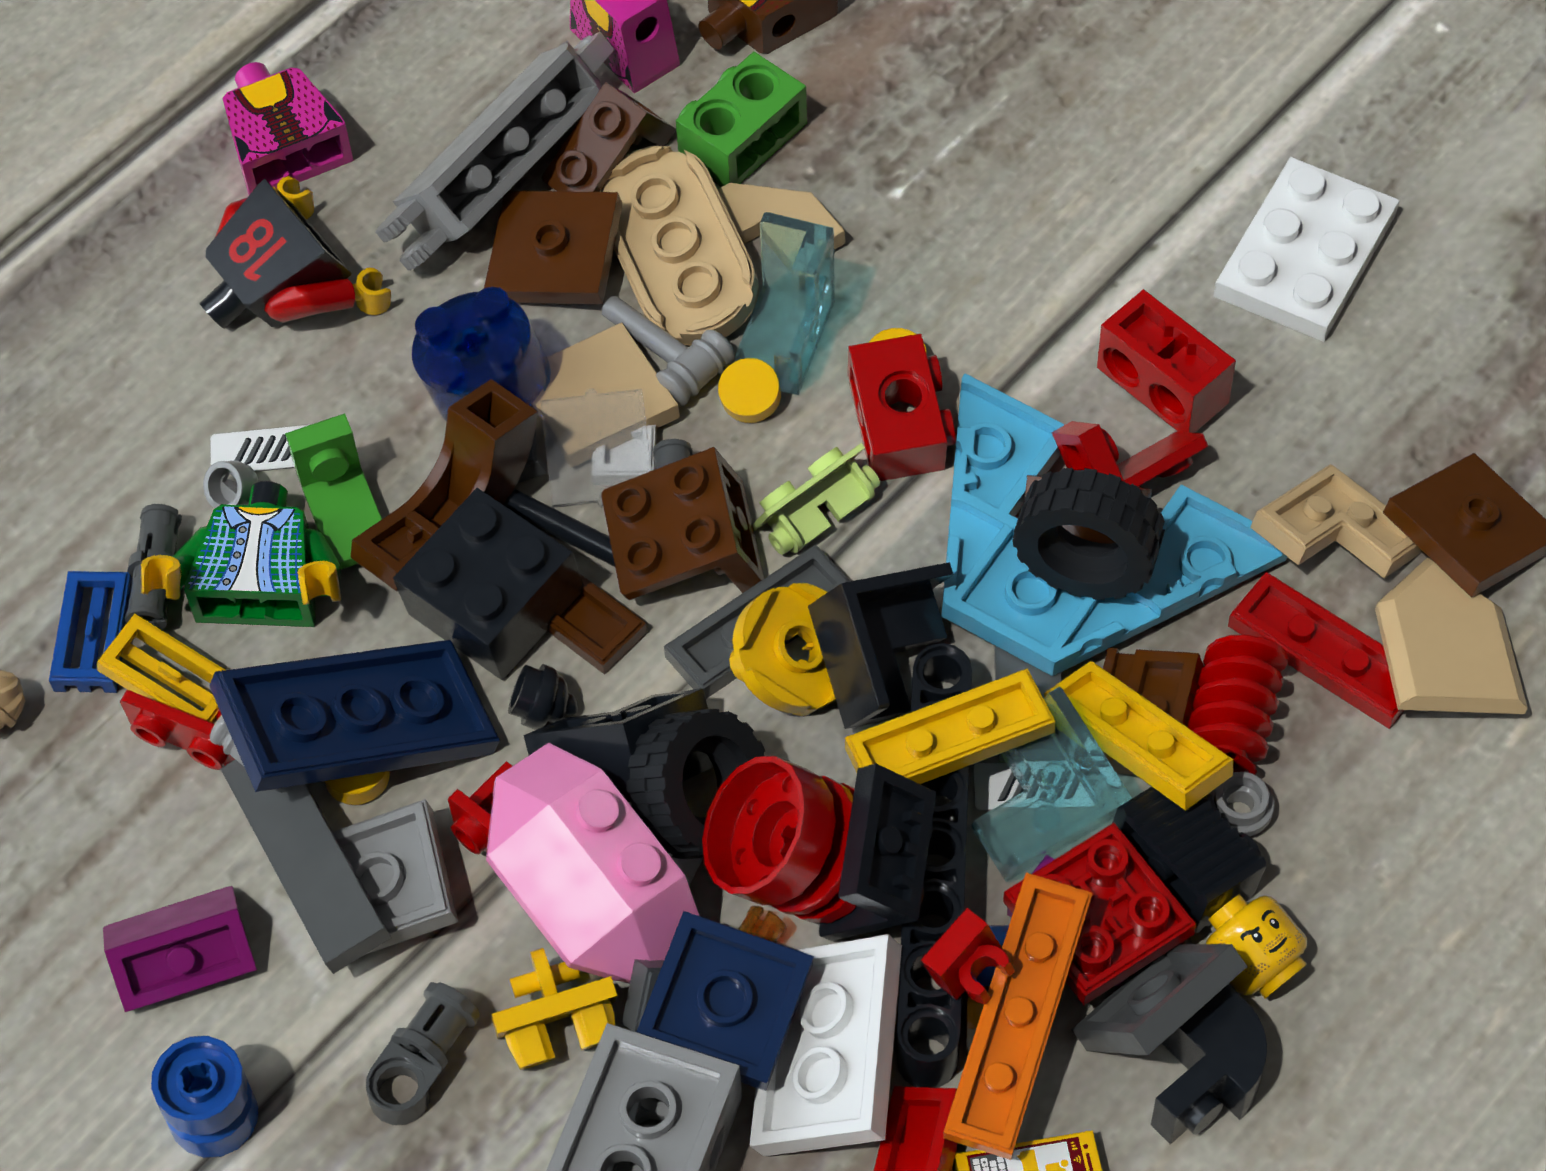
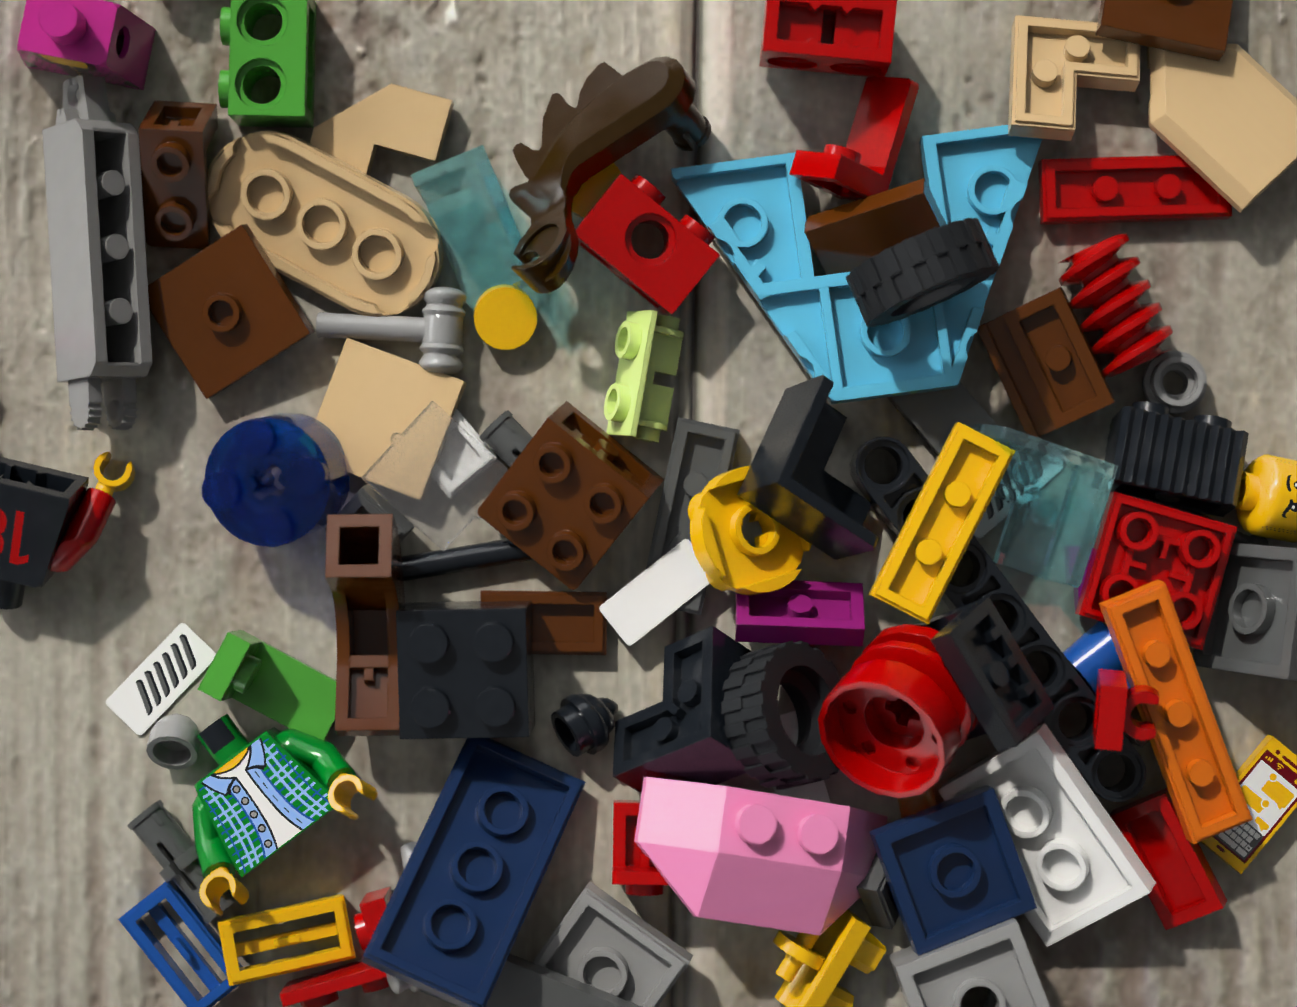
camera: 40 degrees left, 30 degrees up
yellow tile [1044,661,1233,811] -> none
none -> dark brown animal [509,56,711,294]
none -> white sticker [599,539,710,646]
none -> magenta plate [735,580,865,647]

